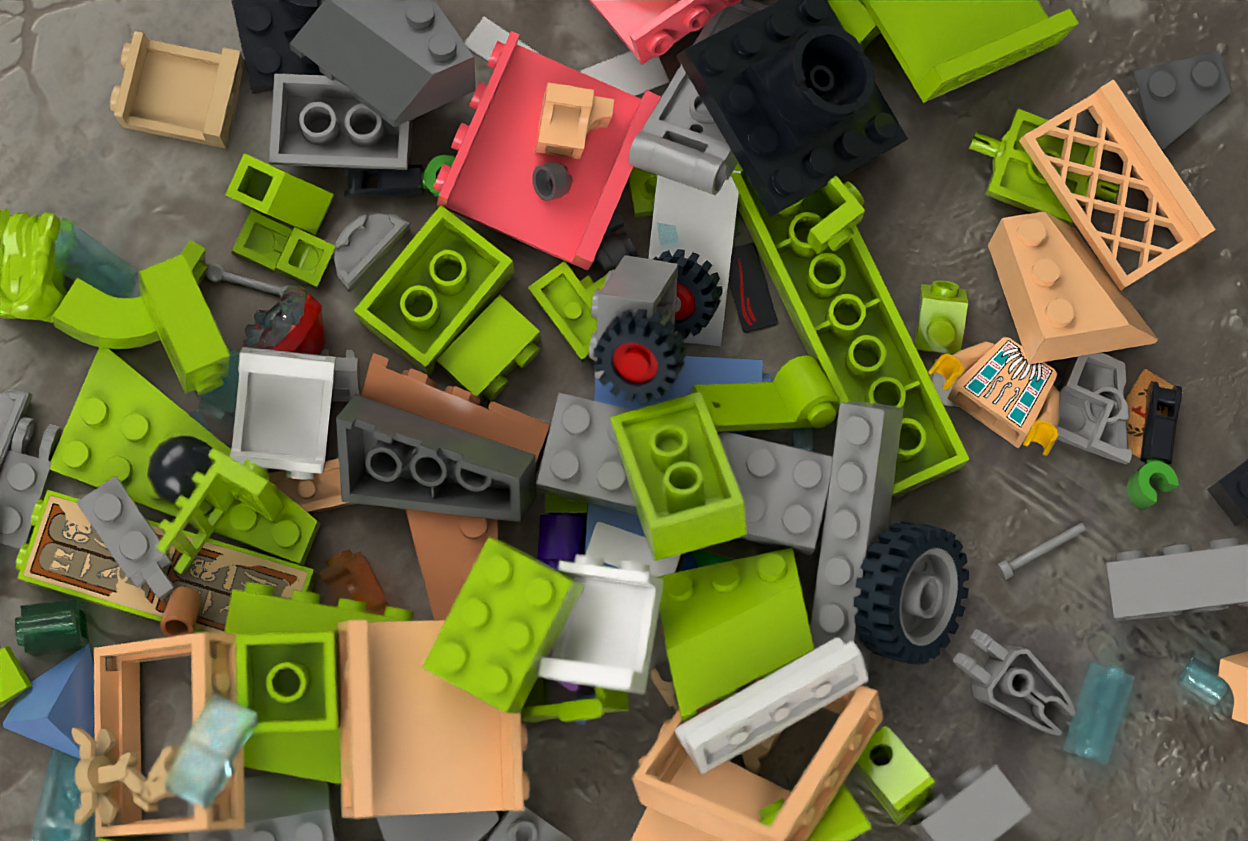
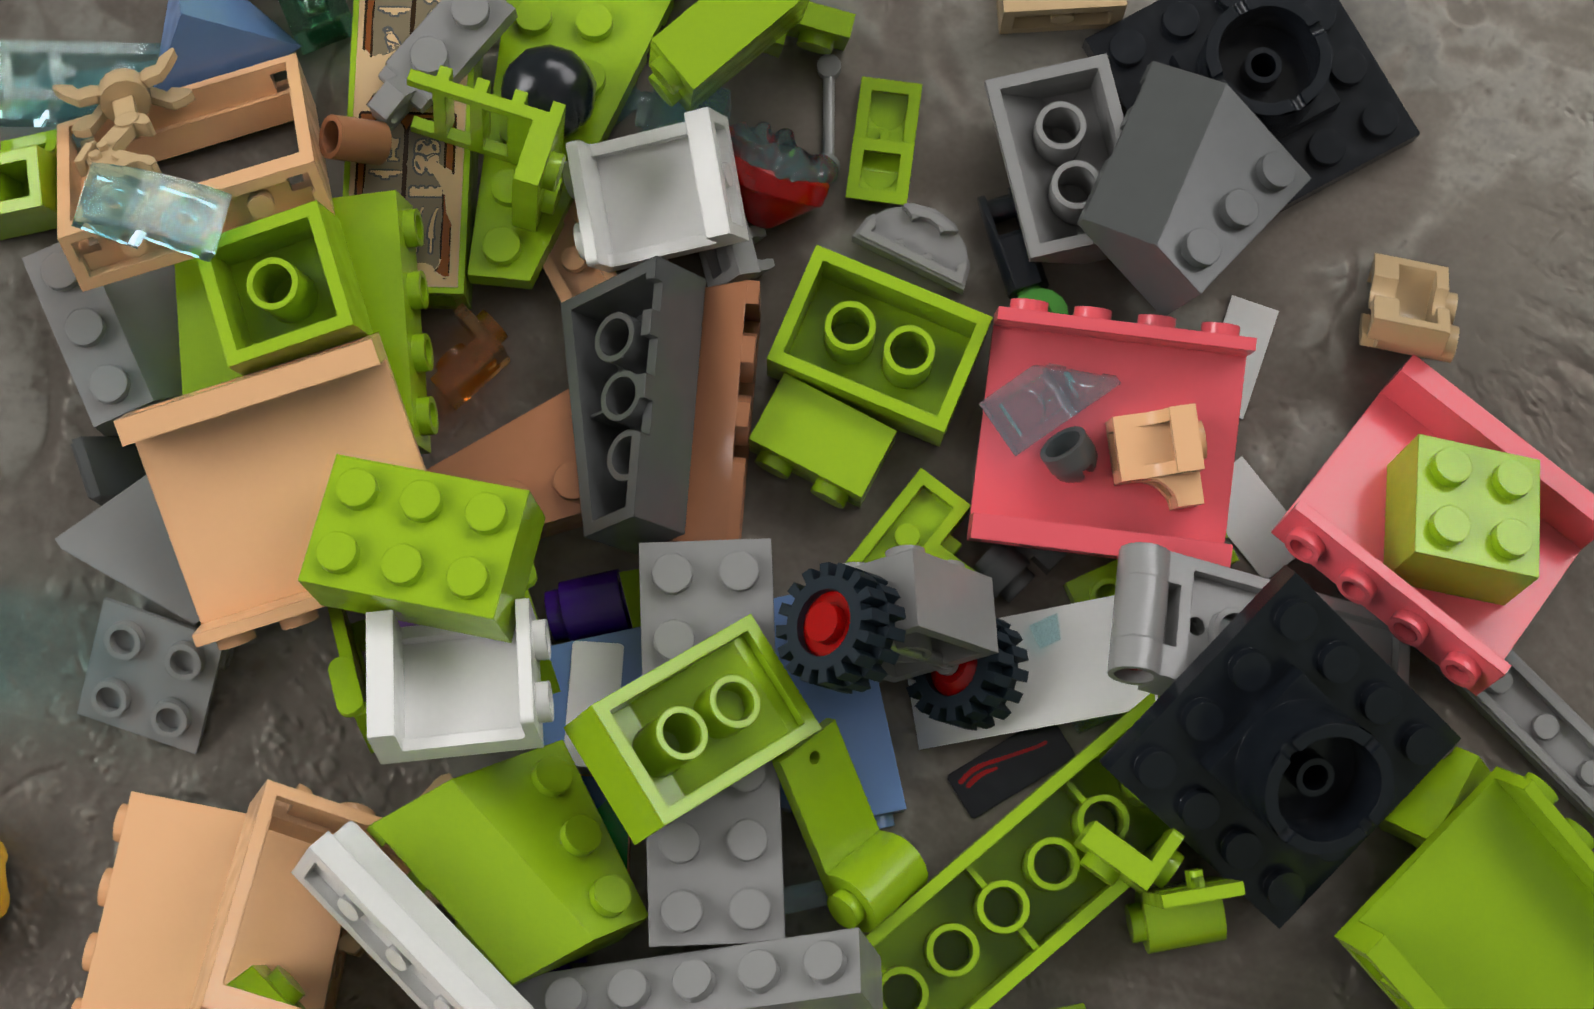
camera: 75 degrees right, 0 degrees up
lime slope [225,153,335,235] -> none
none -> clear light blue slope [979,363,1121,456]
none -> lime door [1125,868,1246,954]

